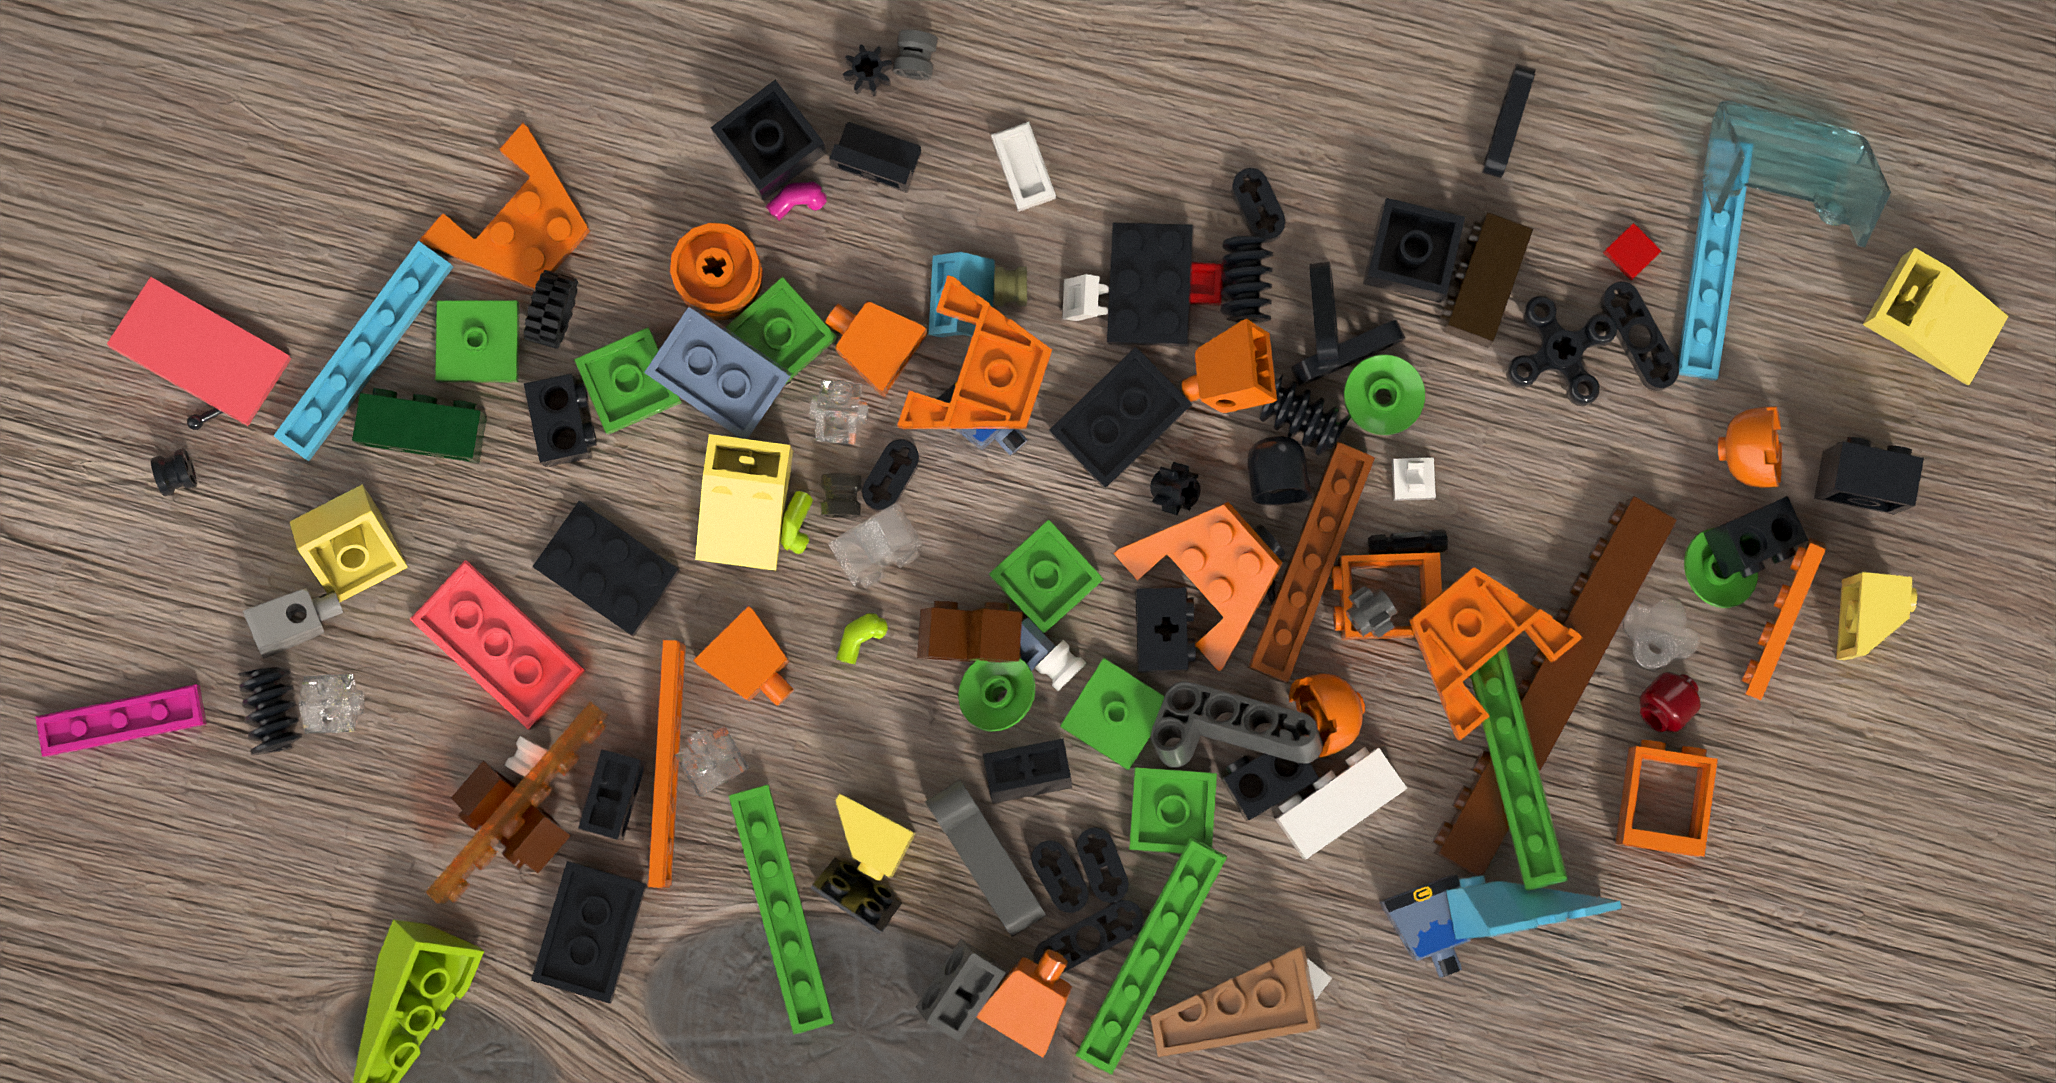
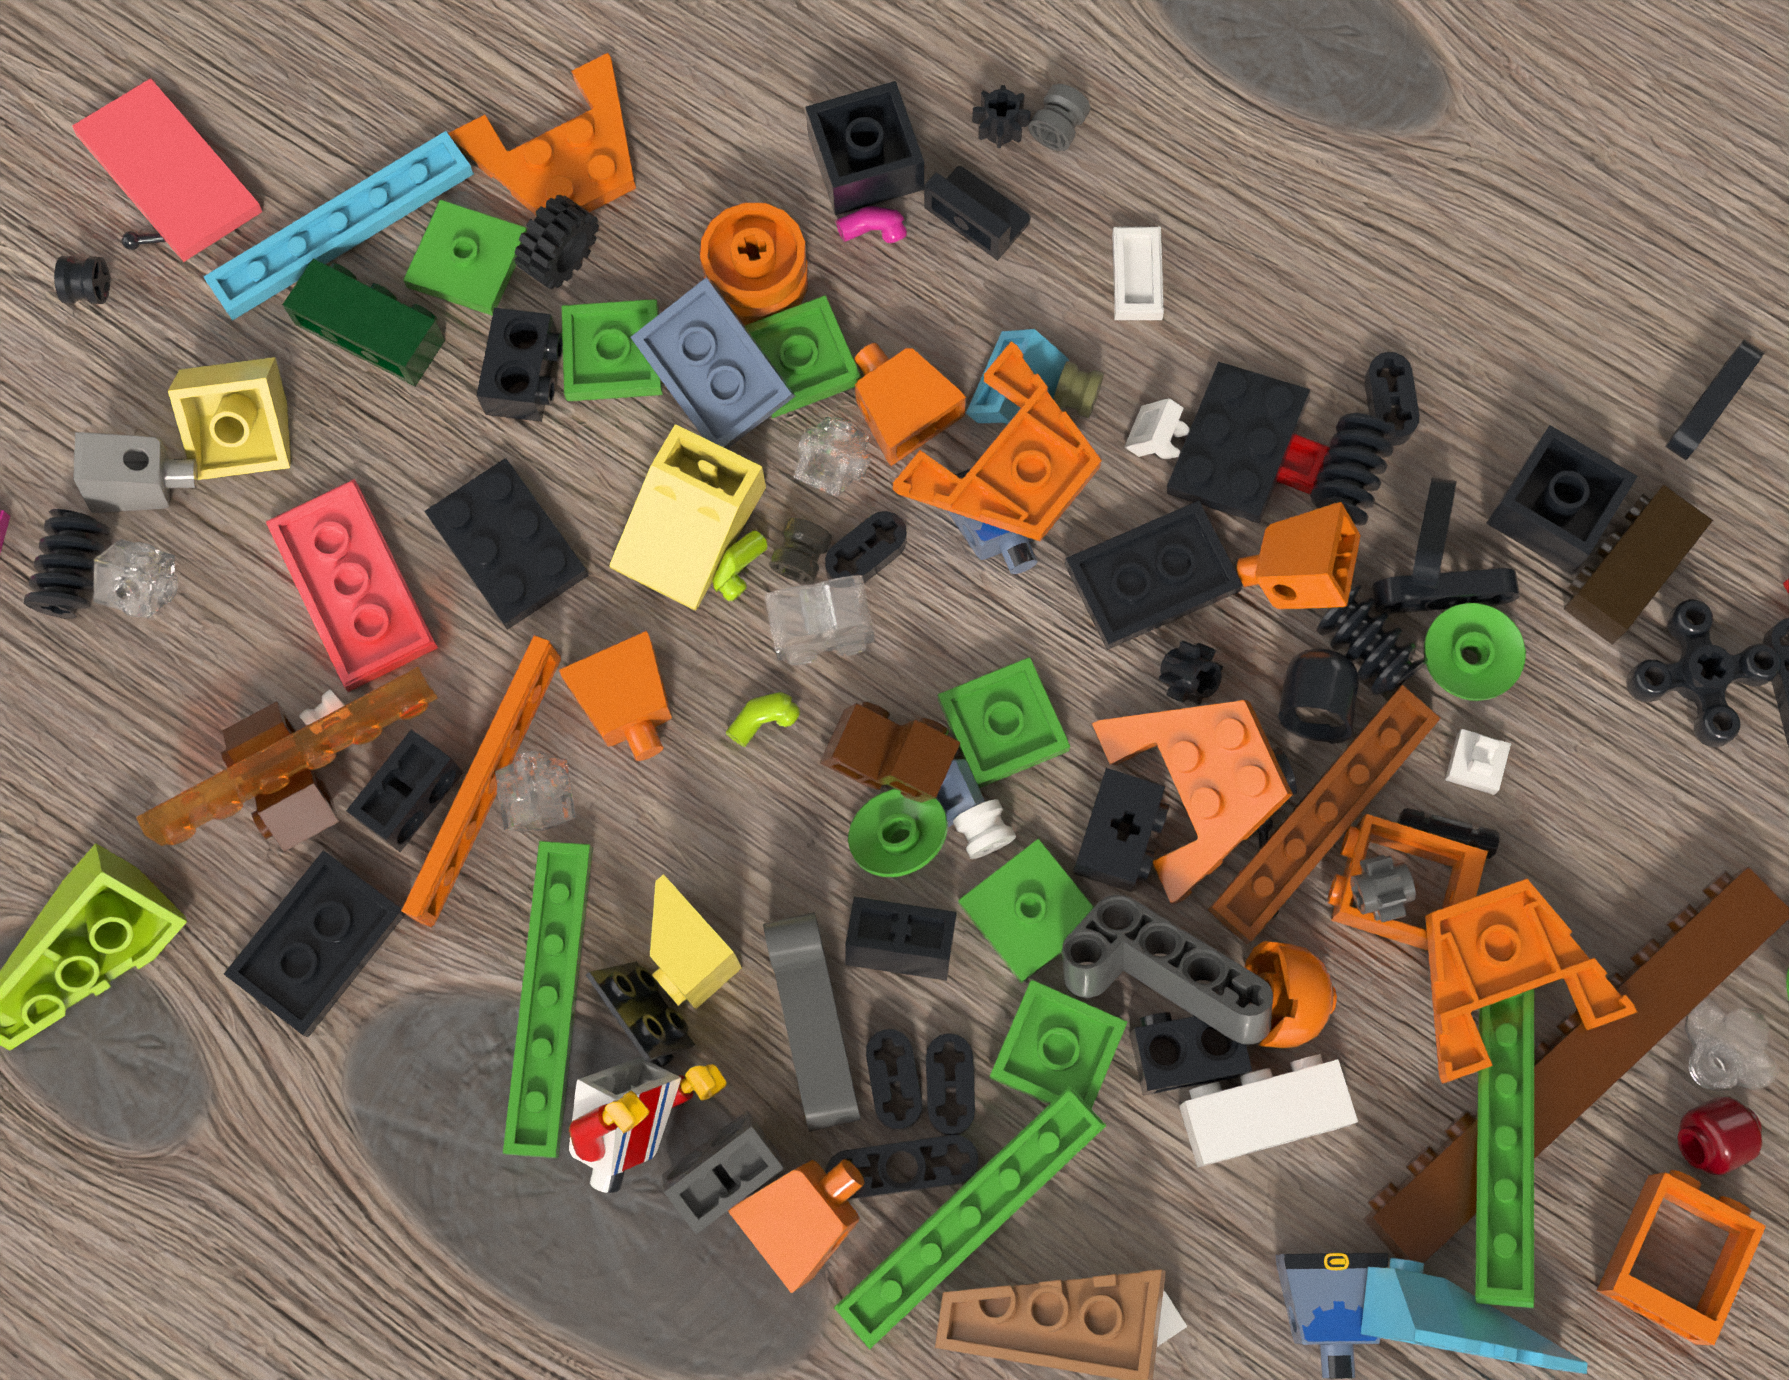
camera: 25 degrees right, 10 degrees down
none -> torso [569,1057,727,1193]

